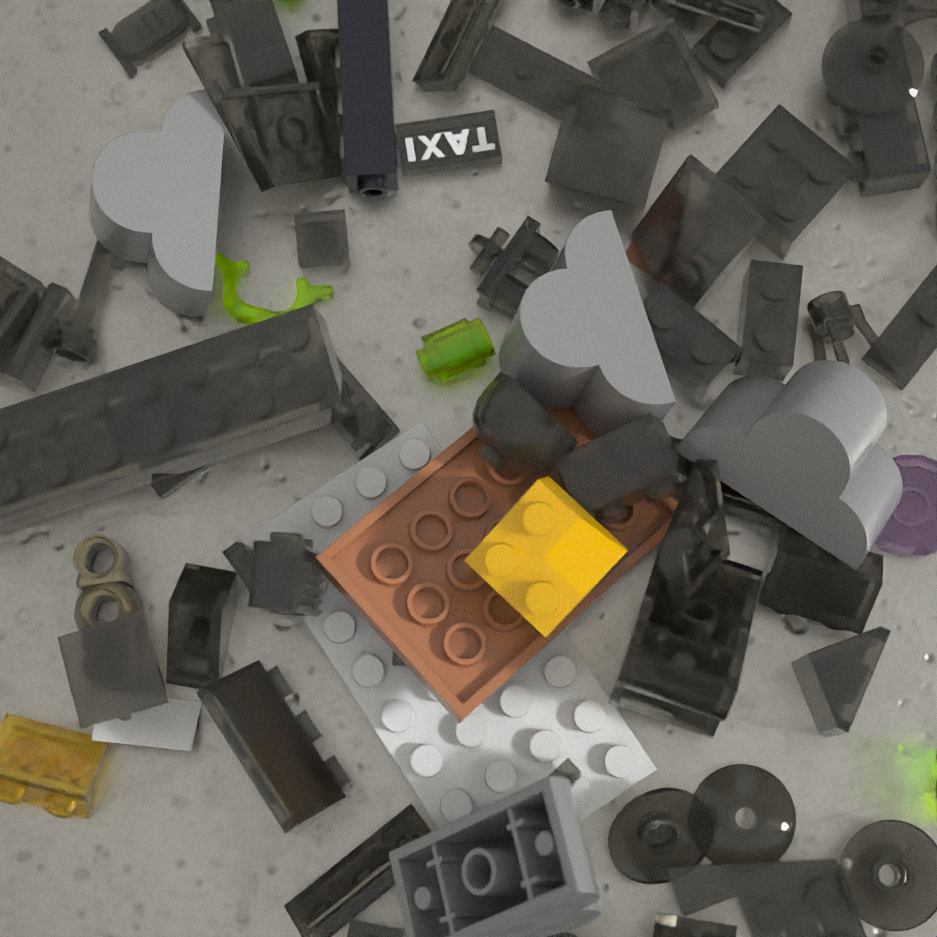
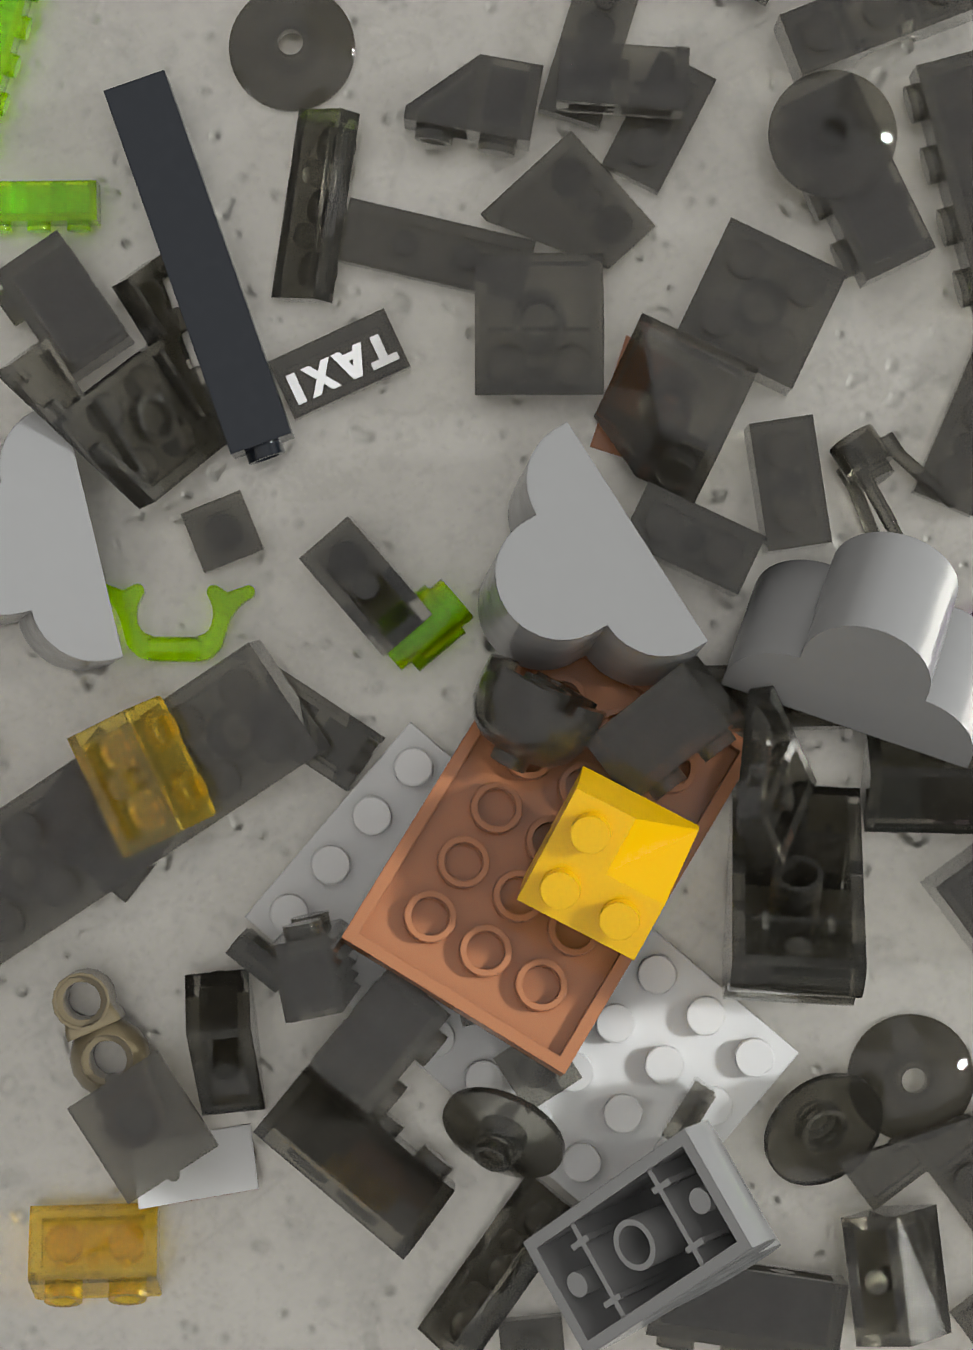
camera: 20 degrees left, 10 degrees up
clear smoke hips [468,216,559,314] -> none
none -> clear yellow bracket [67,696,216,858]
none -> clear smoke slope [299,516,433,656]
none -> clear smoke brick [301,969,451,1122]
none -> clear smoke dish [442,1087,565,1179]
none -> clear smoke plate [493,1046,582,1113]

